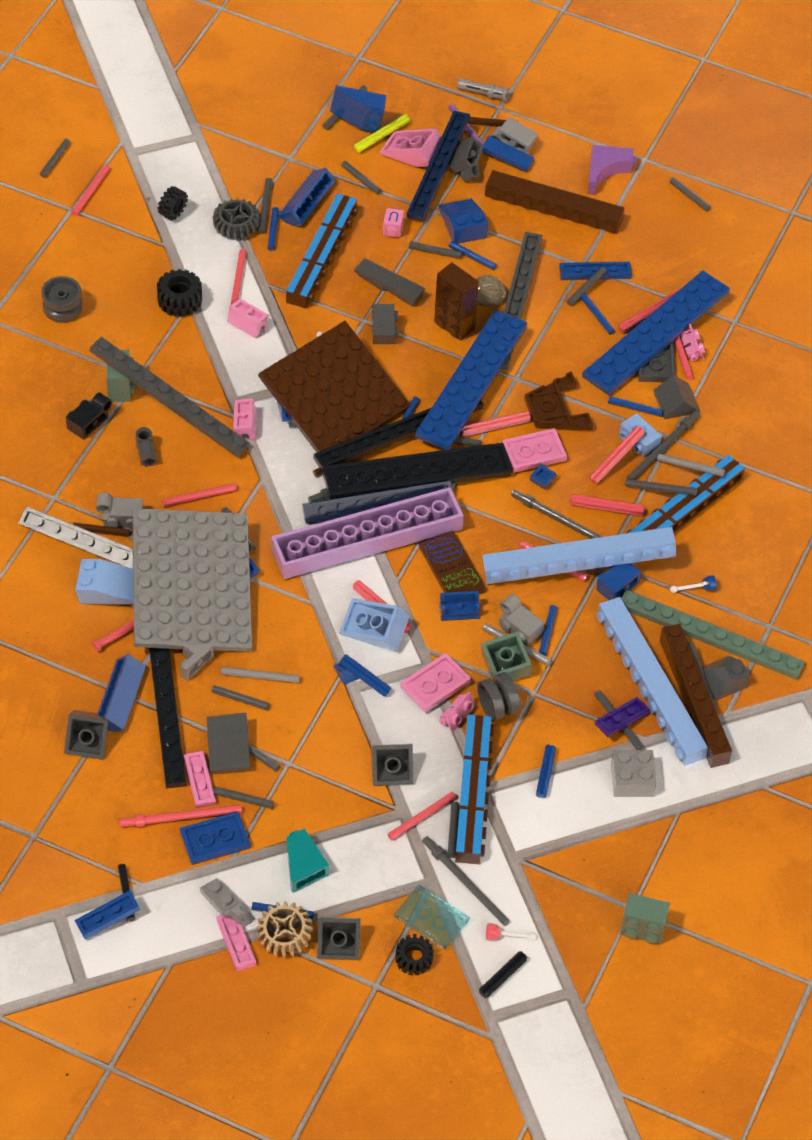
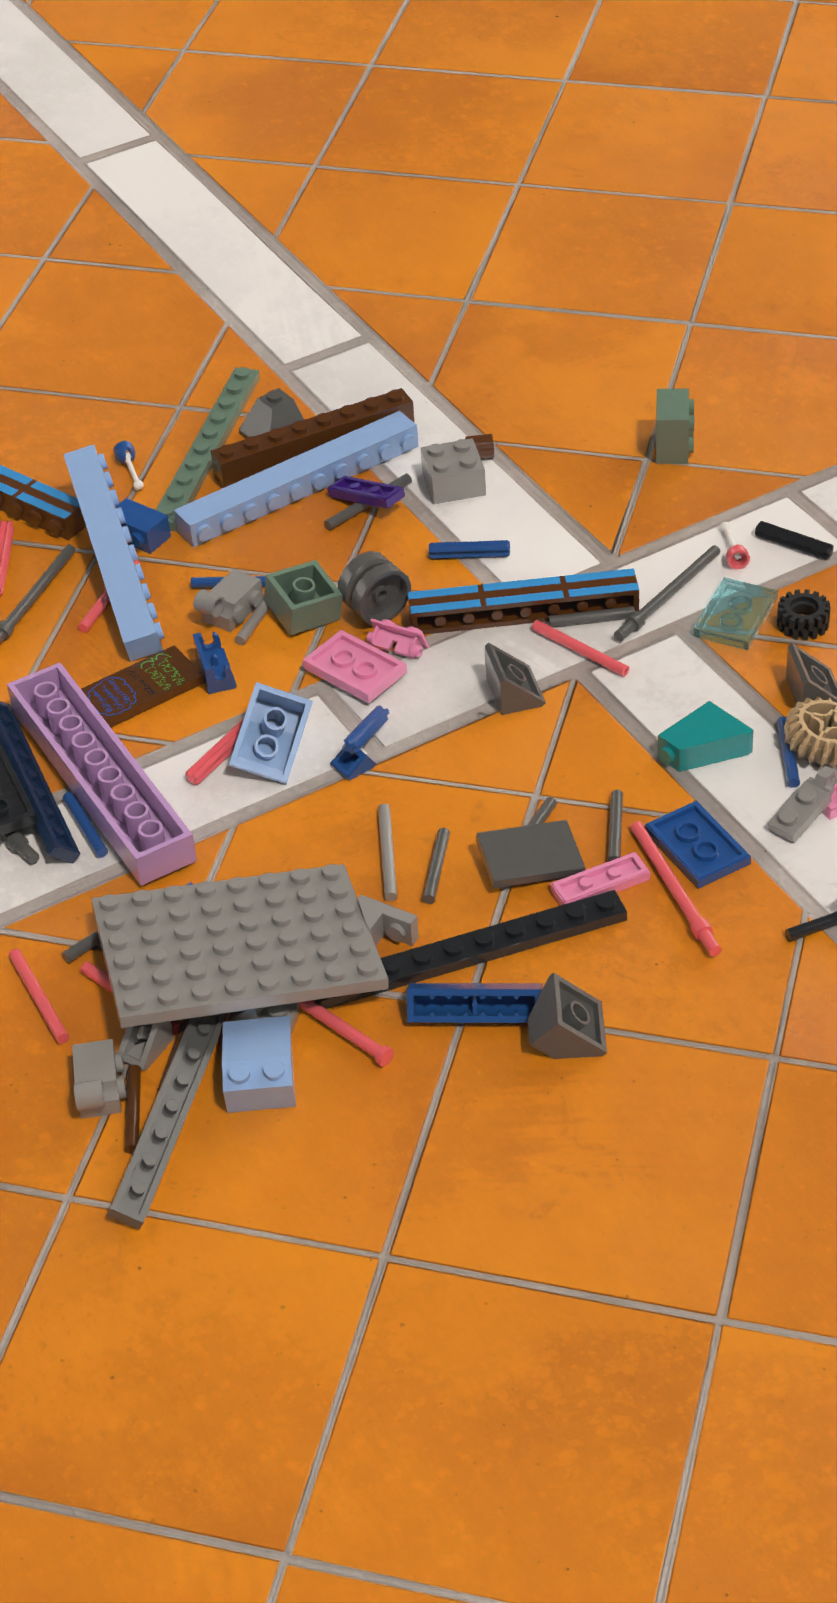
camera: 95 degrees left, 10 degrees down
none -> reddish brown beam [465,434,494,459]

